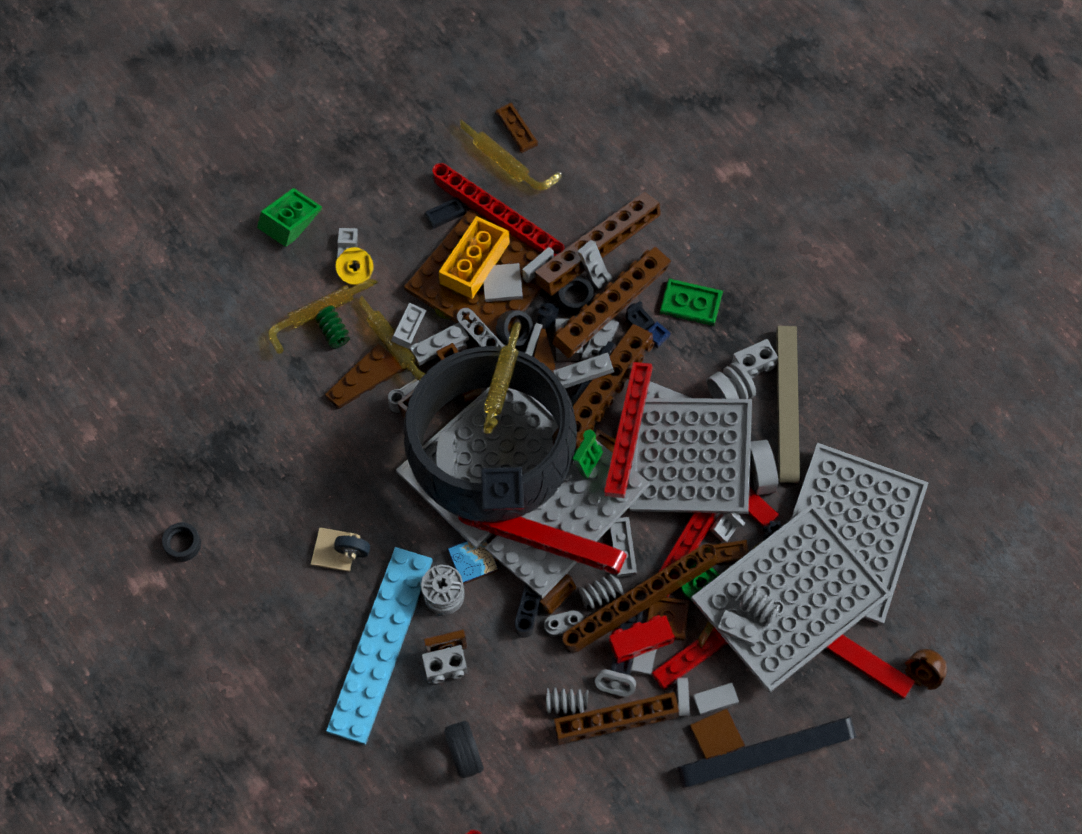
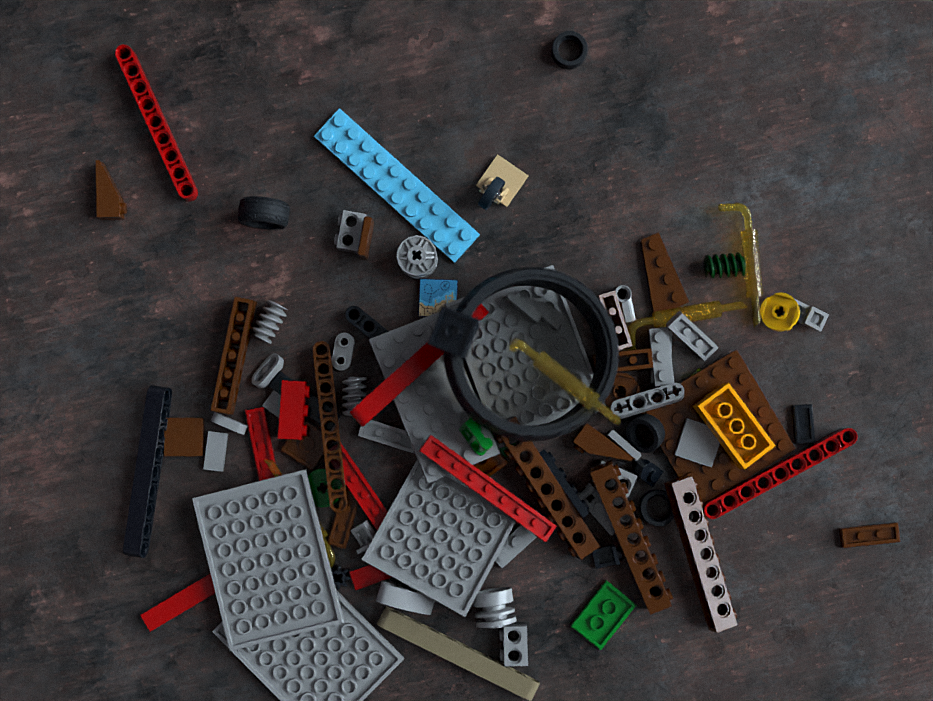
camera: 115 degrees right, 20 degrees up
green slope [257,188,322,247] -> none
clear yellow piece [460,119,562,190] -> none
light grey tile [522,247,554,283] -> none
reddish brown tile [540,574,576,615] -> none
light grey plate [554,353,614,388] -> none
light grey plate [577,240,612,290] -> none
dark blue tile [647,322,671,348] -> none
light grey plate [717,610,763,646] -> none
light grey piece [735,584,780,627] -> none
reddish brown cylinder [905,649,947,690] -> none

